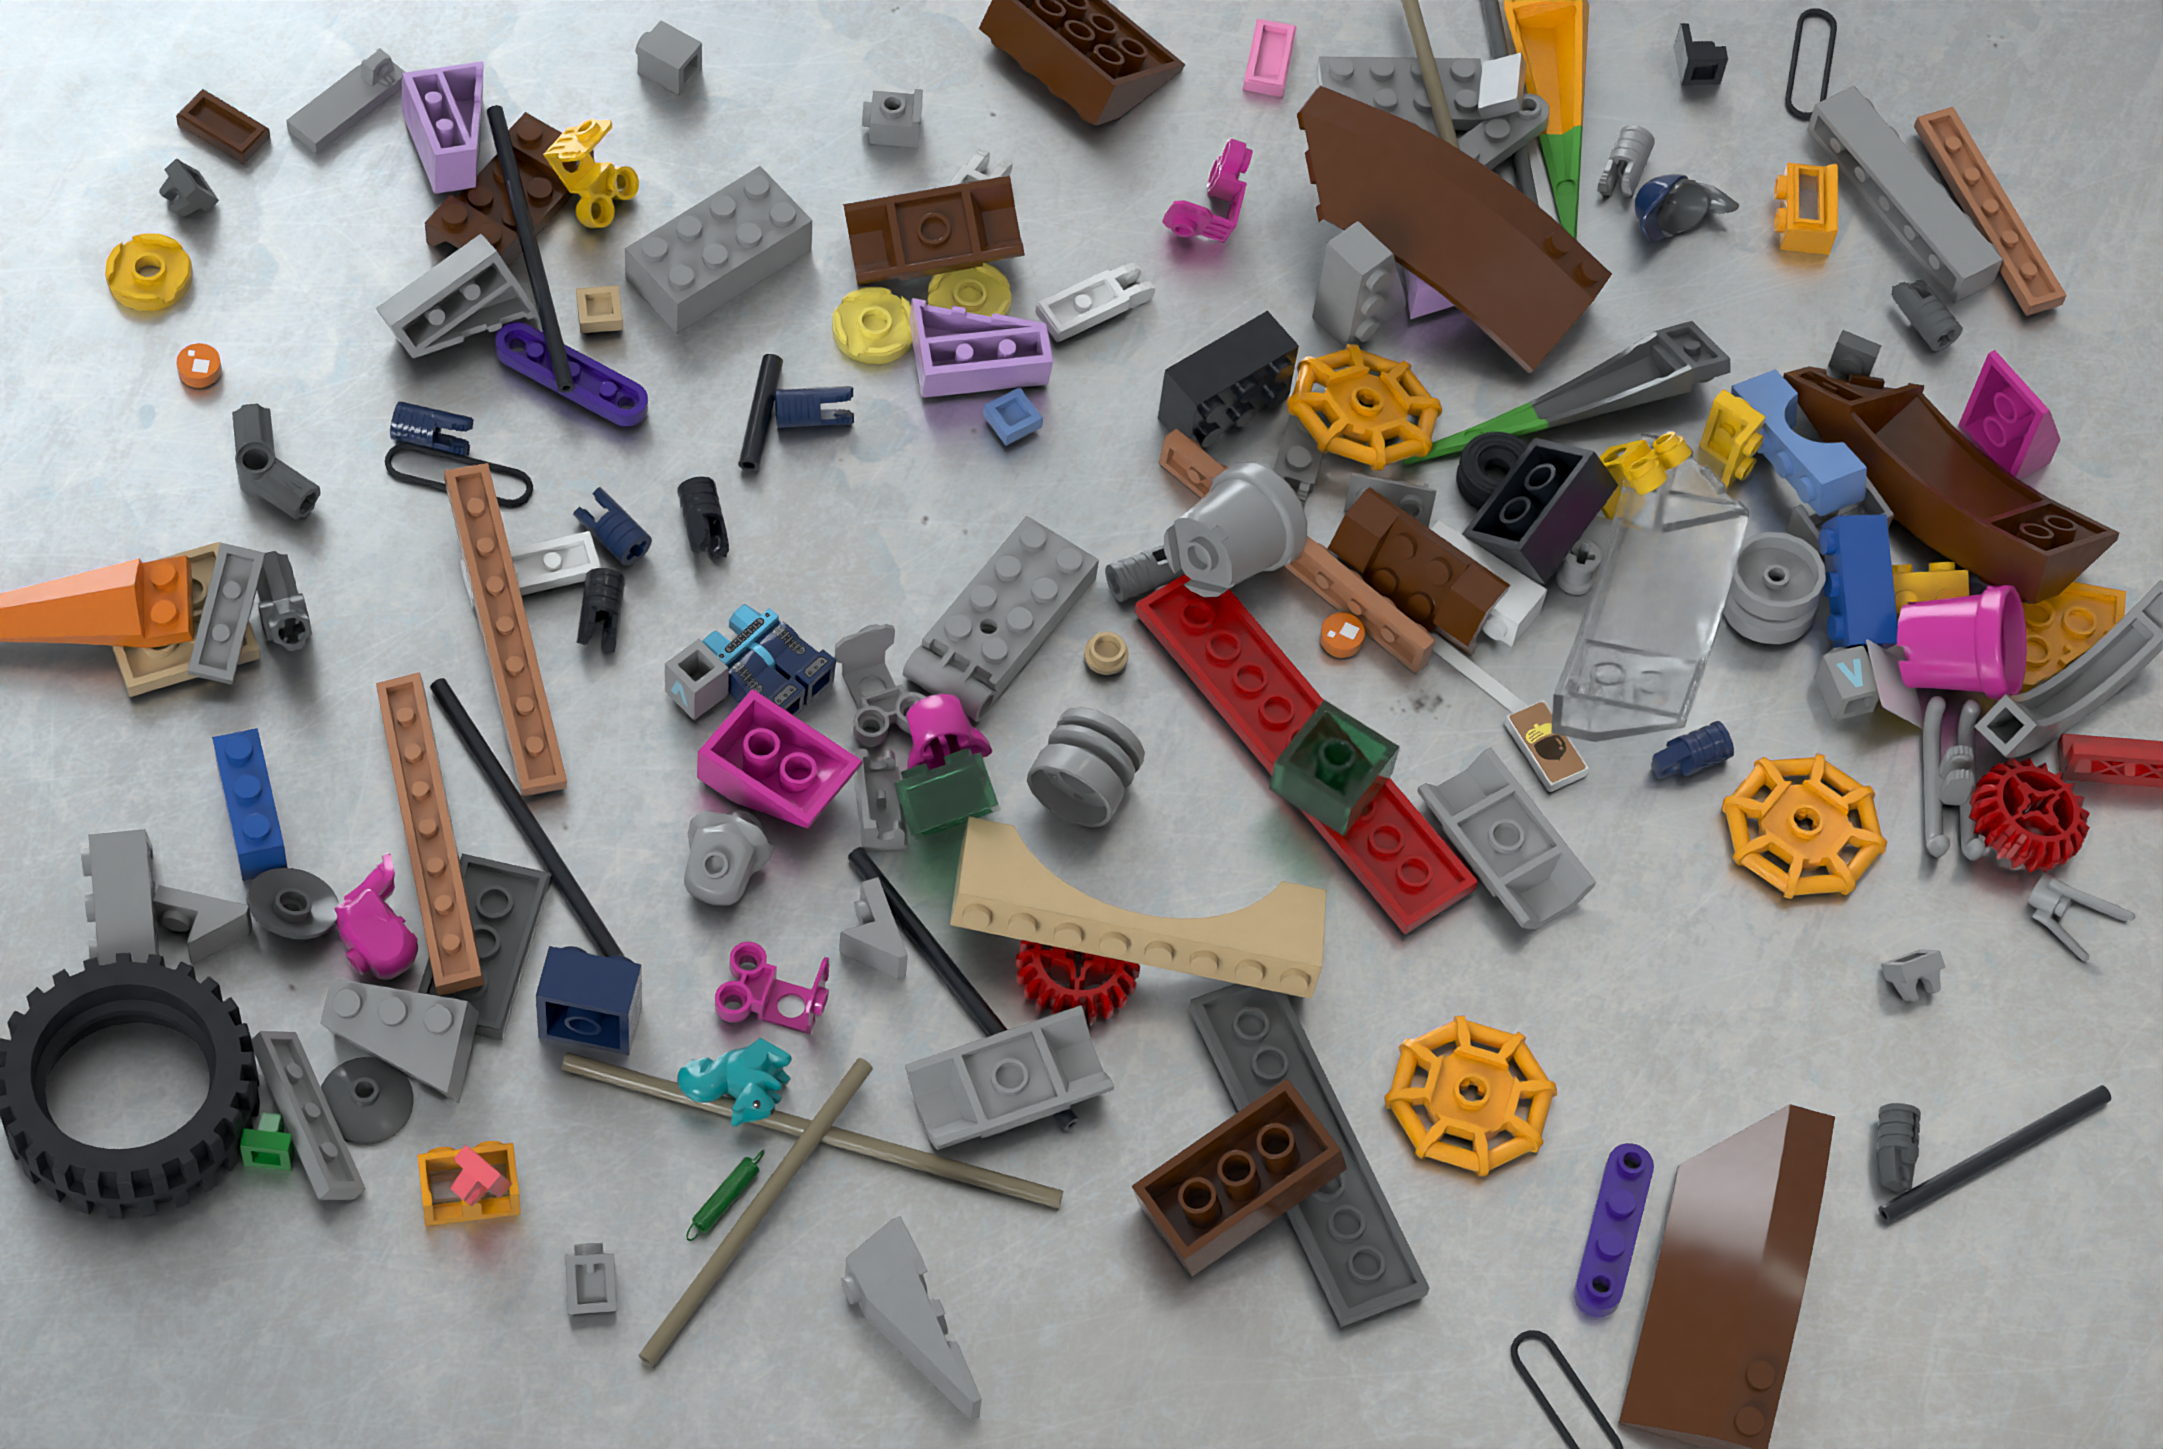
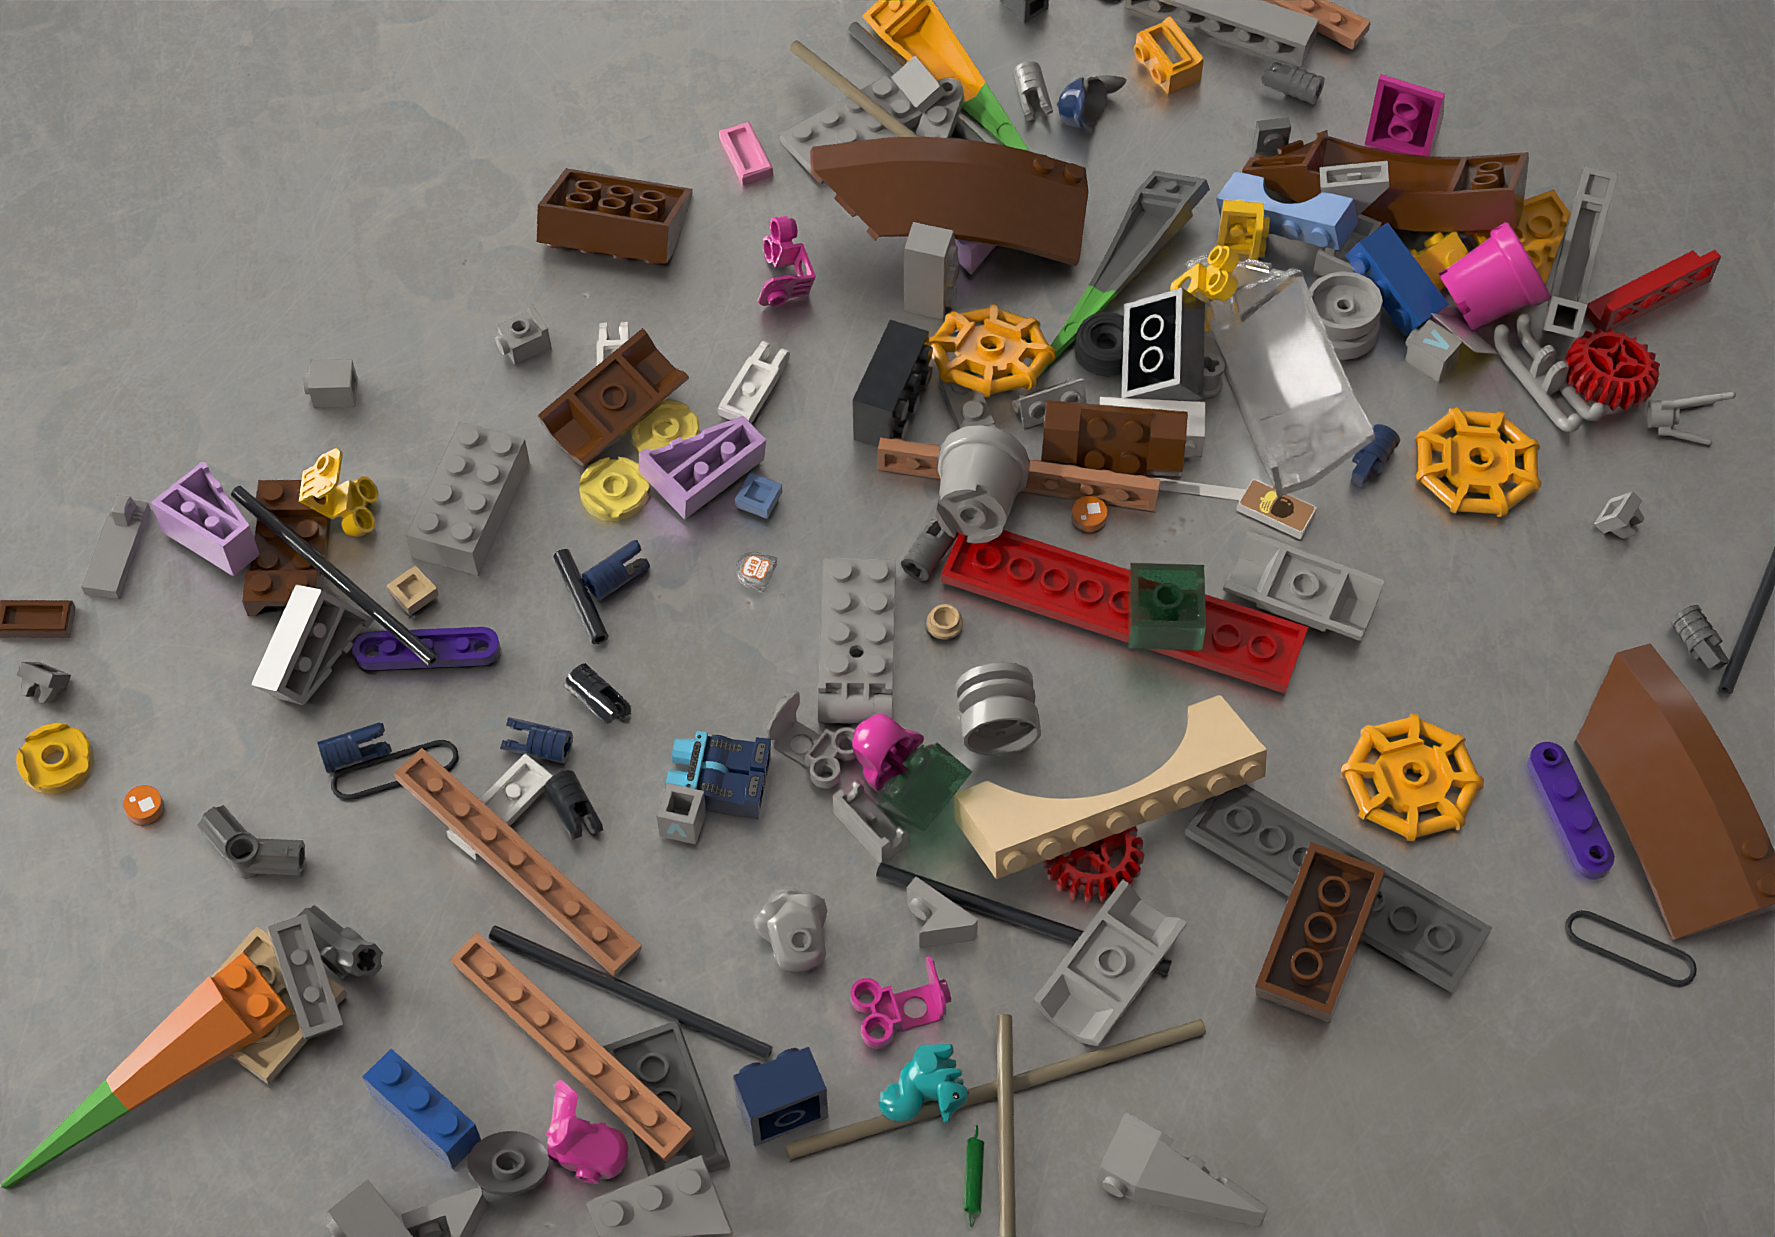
camera: 25 degrees left, 0 degrees up
dark pink slope [697,689,862,829] -> none
none -> clear tile [736,552,777,593]
none -> light grey slope [1319,161,1390,216]

